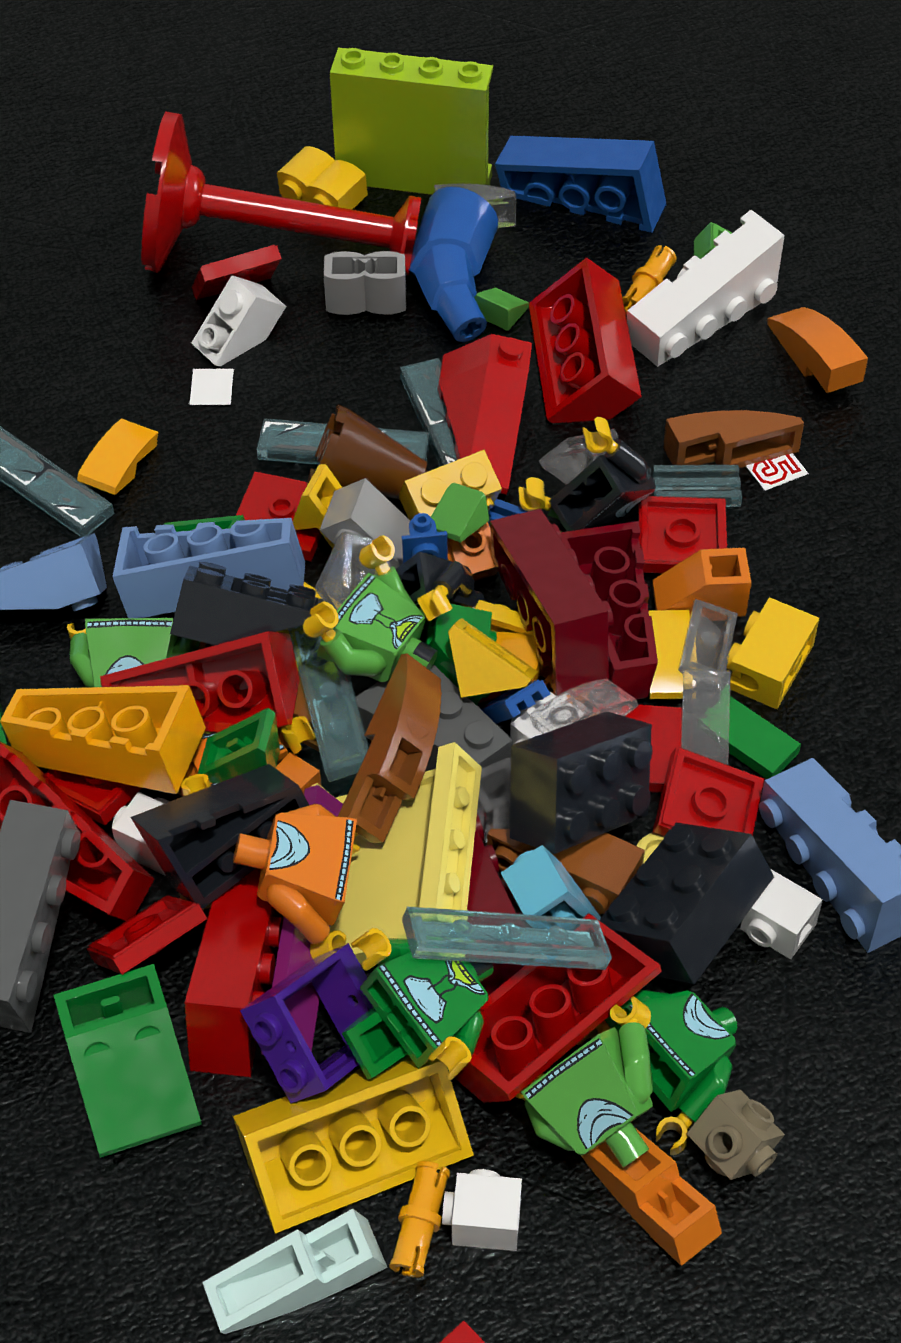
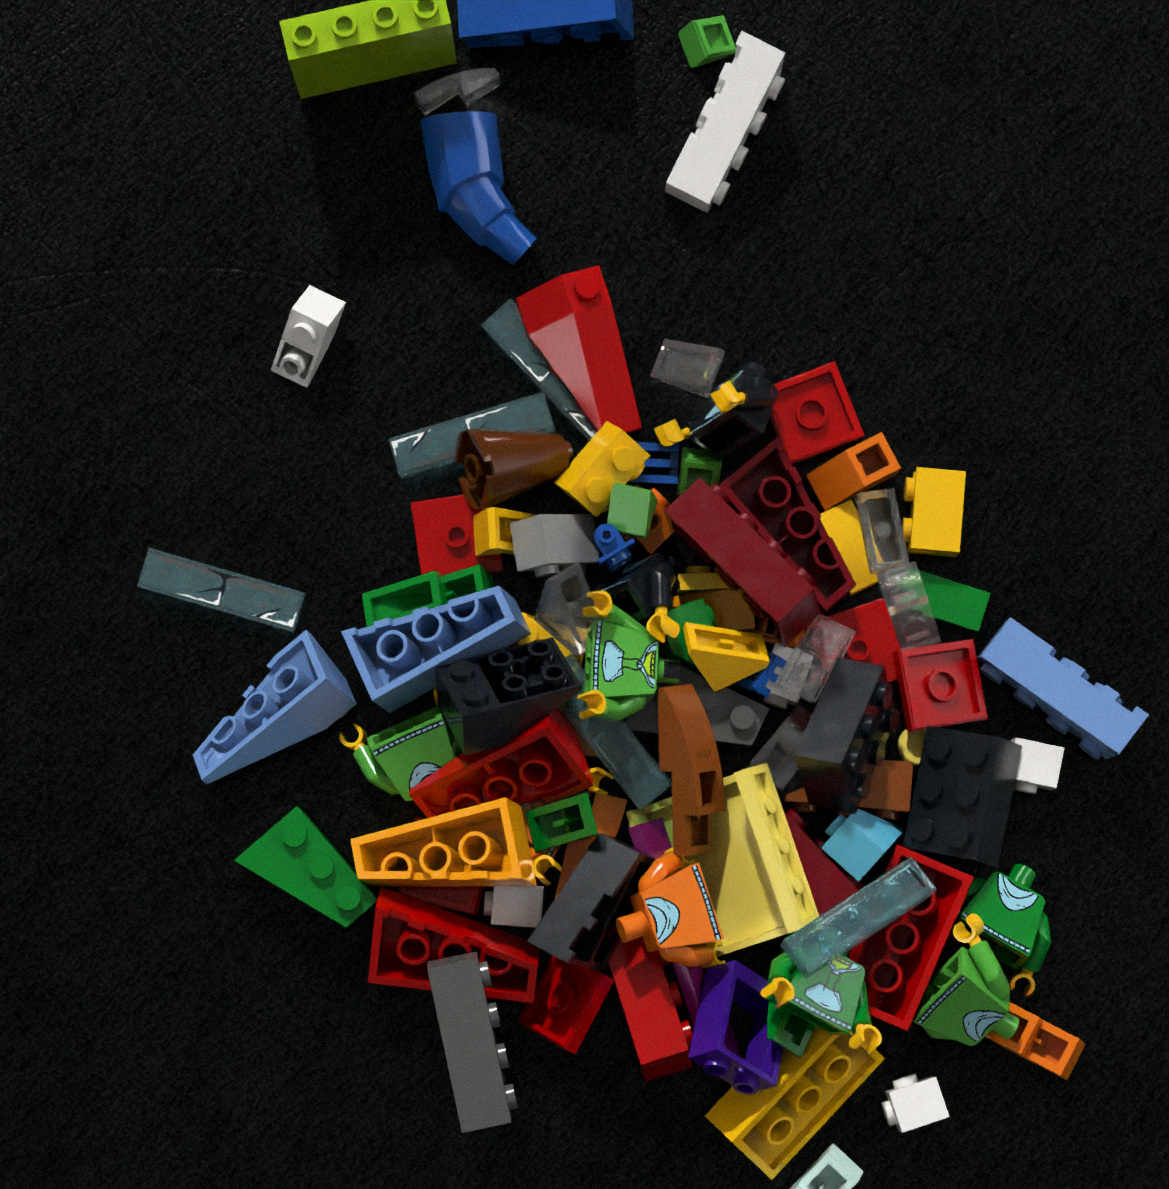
camera: 25 degrees left, 30 degrees up
green slope [53,964,202,1158] -> none
light orange slope [77,419,158,495] -> none
red piece [141,111,421,276] -> none
white sticker [189,369,234,405] -> none
red plate [192,245,282,300] -> none
yellow brick [277,146,368,210] -> none
light grey brick [324,251,406,315] -> none
light orange pin [389,1161,450,1278] -> none
bright green slope [474,288,529,331] -> none
red slope [529,258,642,423] -> none
light orange pin [622,245,677,314] -> none
clear light blue tile [653,465,742,507] -> none
dark orange slope [663,410,804,473] -> none
dark tan brick [687,1090,785,1180] -> none
white sticker [746,453,809,491] -> none
orange slope [767,307,868,393] -> none

